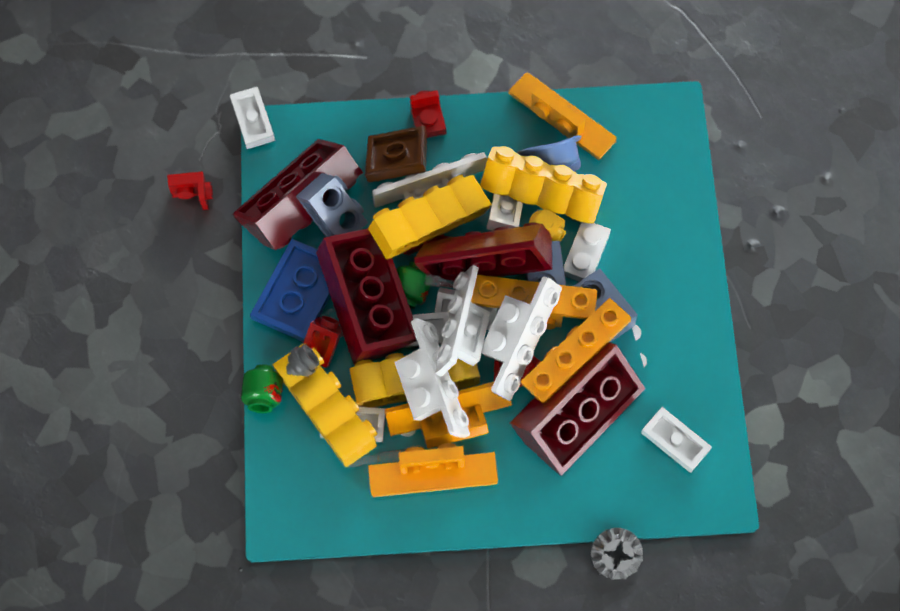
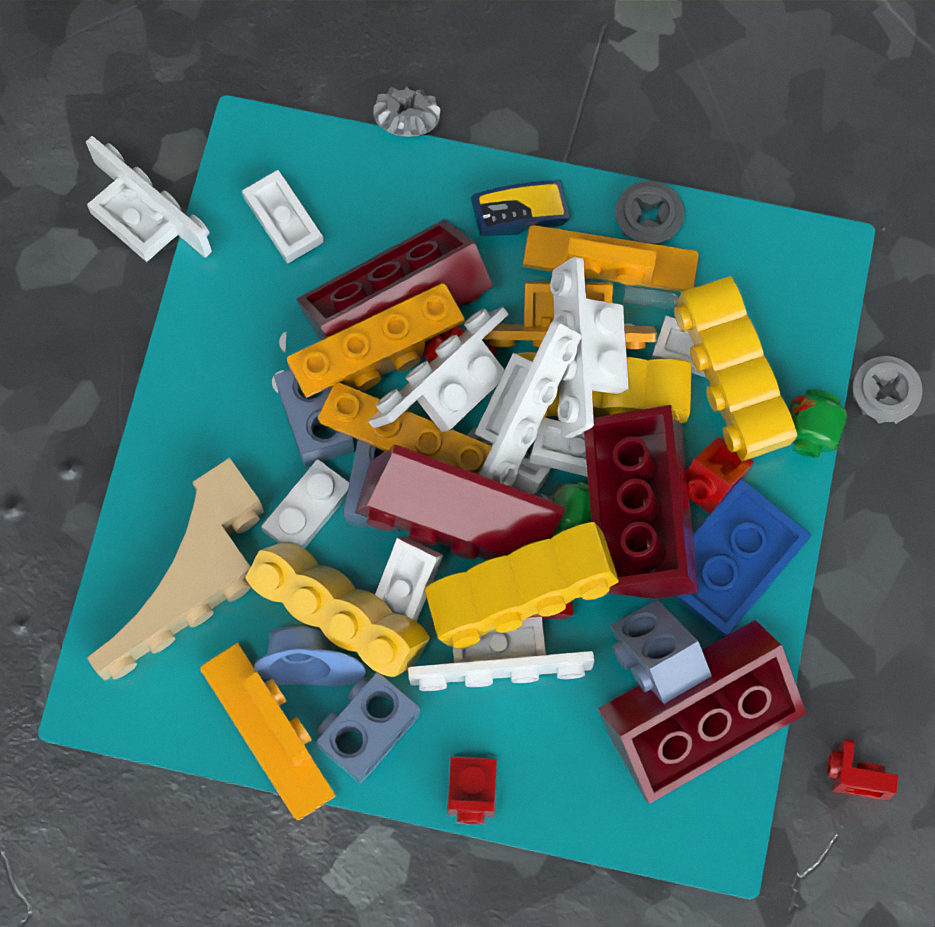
camera: 165 degrees left, 5 degrees up
white plate [230,86,275,149] -> none
dark grey plate [286,344,320,377] -> none
reddish brown plate [365,126,427,183] -> none
yellow plate [529,209,566,242] -> none
none -> white bracket [85,136,212,262]
none -> tan arch [87,458,264,681]
none -> sand blue brick [316,672,421,785]
none -> slope [471,180,569,236]
none -> dark grey gear [616,181,684,245]
none -> light grey gear [852,356,923,424]

